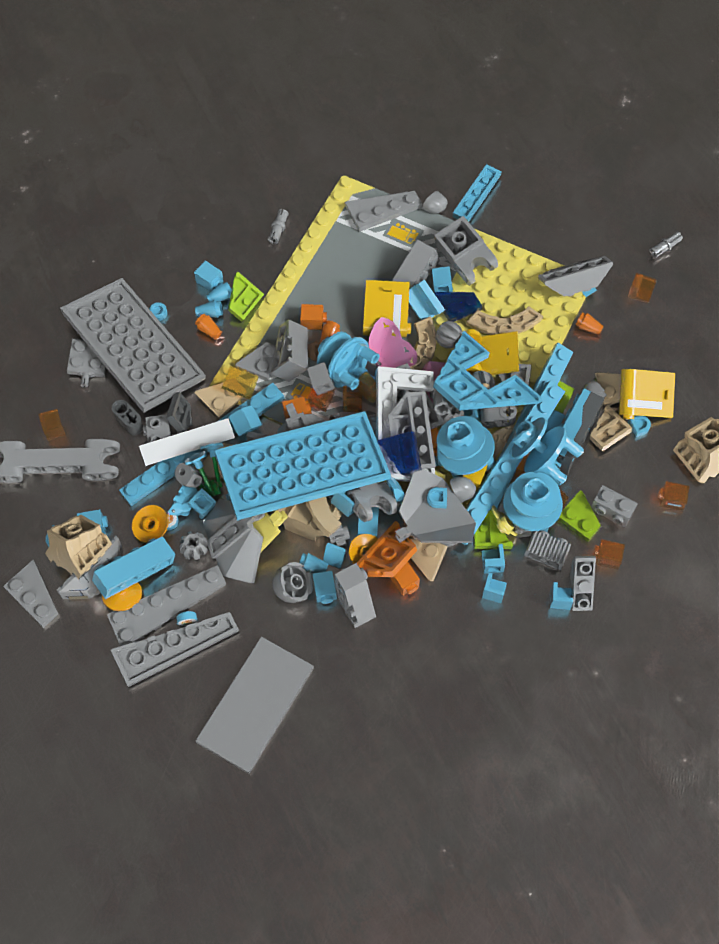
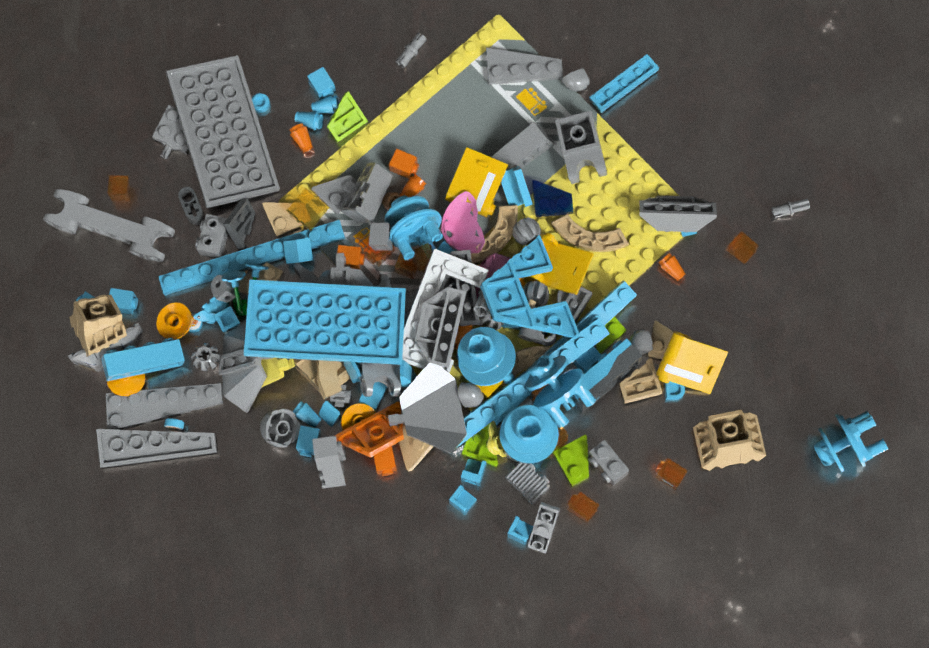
camera: 25 degrees right, 10 degrees up
light grey wing [3,559,59,628] -> none
white sticker [139,418,235,466] -> none
light grey tile [195,637,314,774] -> none
clear blue wing [378,431,422,475] -> none
medium azure tile [427,487,447,509] -> none
medium azure brick [432,266,453,297] -> none

